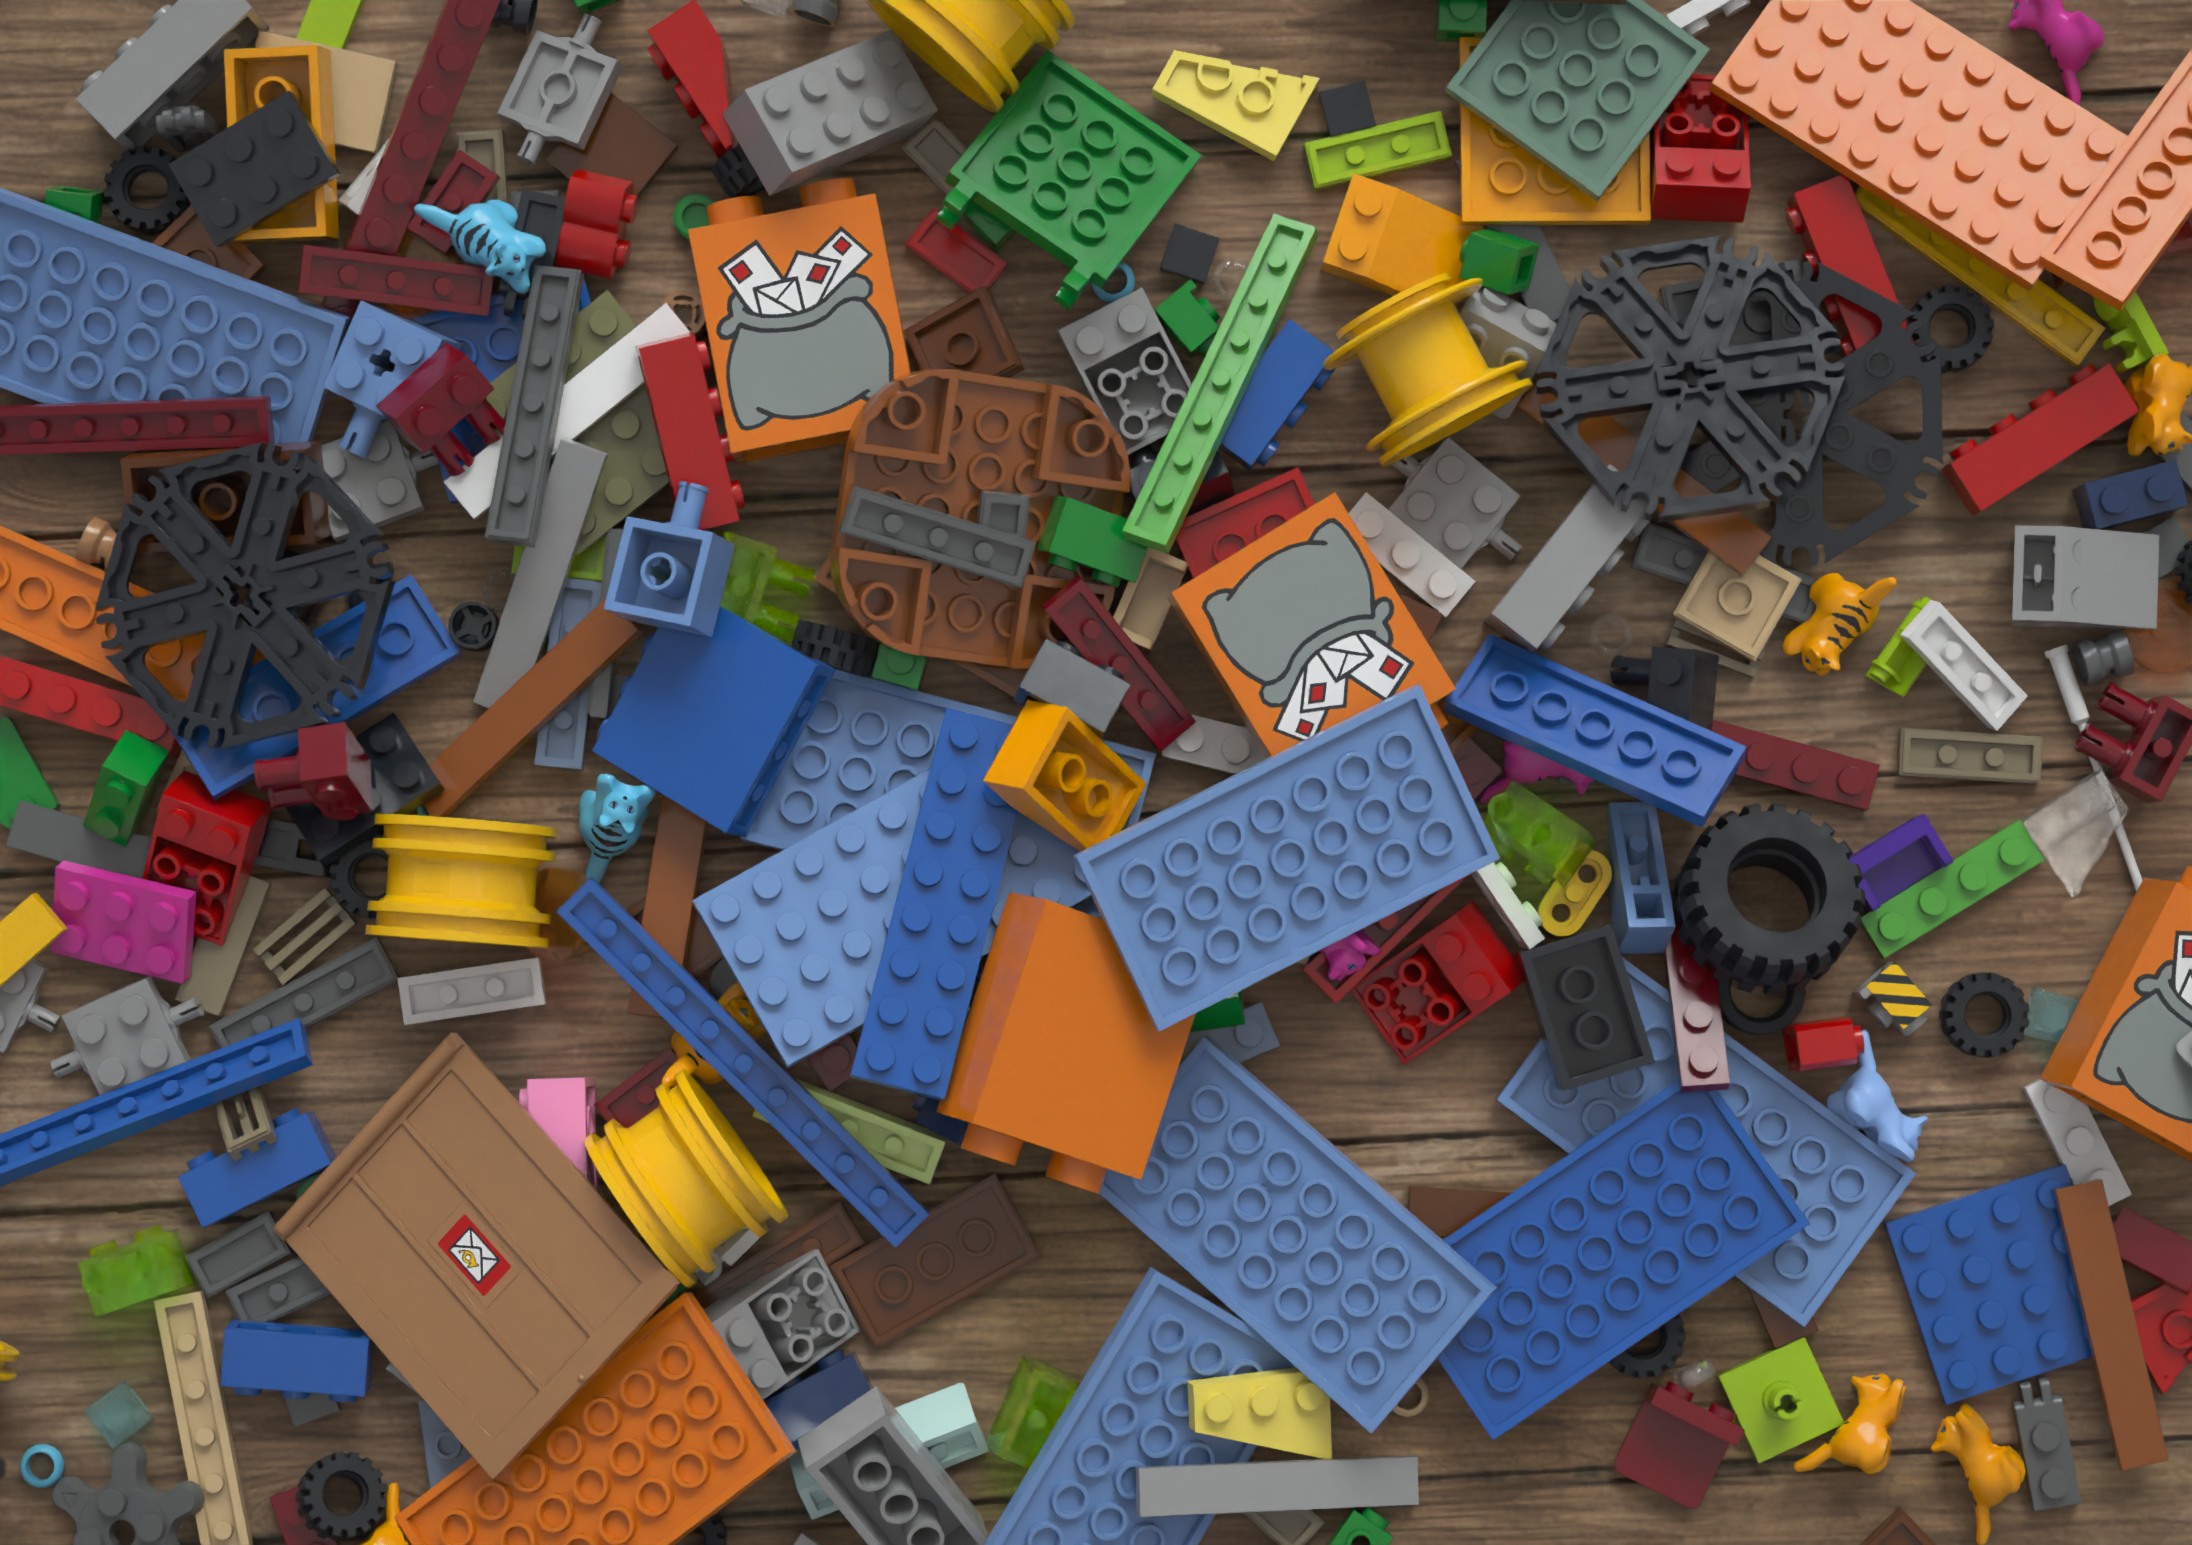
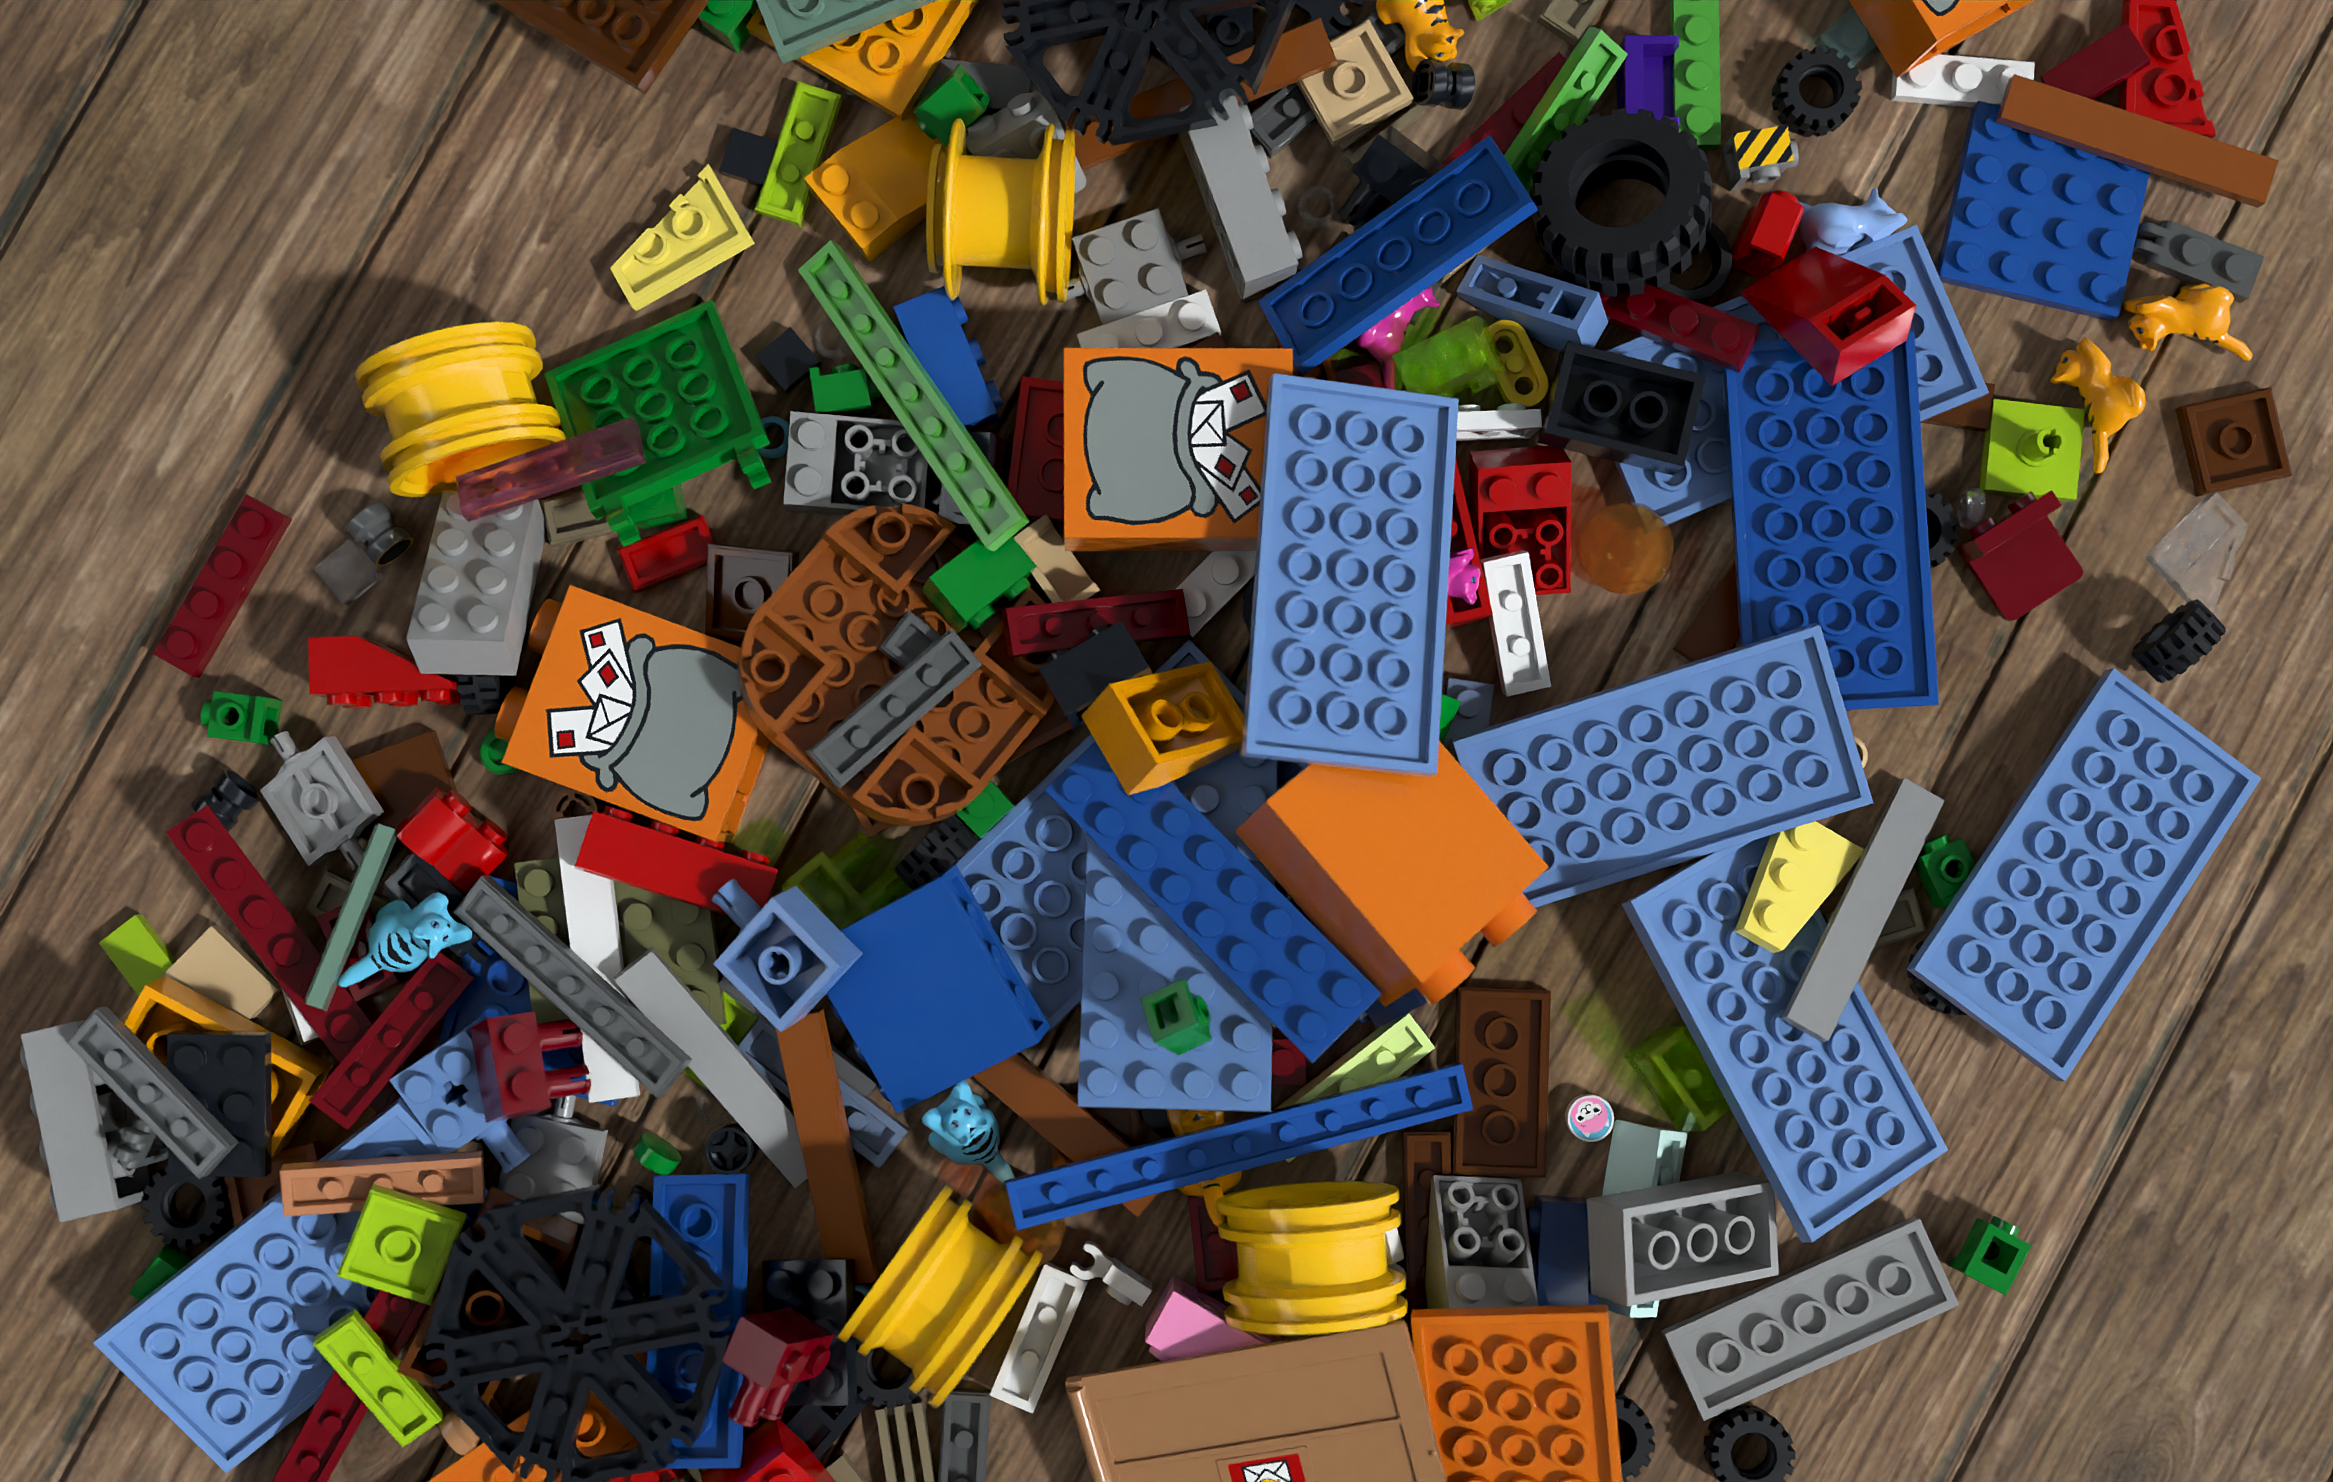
camera: 60 degrees left, 0 degrees up
none -> dark grey tile [66,1006,238,1179]
none -> nougat plate [280,1151,485,1217]
none -> sand green tile [304,823,397,1012]
none -> lime tile [313,1309,444,1448]
none -> lime tile [336,1184,466,1305]
none -> clear pink tile [456,417,646,522]
none -> green tile [633,1133,682,1175]
none -> white plate [1069,1241,1152,1307]
none -> green brick [1140,979,1212,1055]
none -> black wheel [1412,59,1475,110]
none -> white plate [1480,550,1551,697]
none -> bright green plate [1504,26,1628,196]
none -> tile [1565,1094,1614,1142]
none -> clear orange tile [1579,501,1674,595]
none -> red slope [1741,246,1916,386]

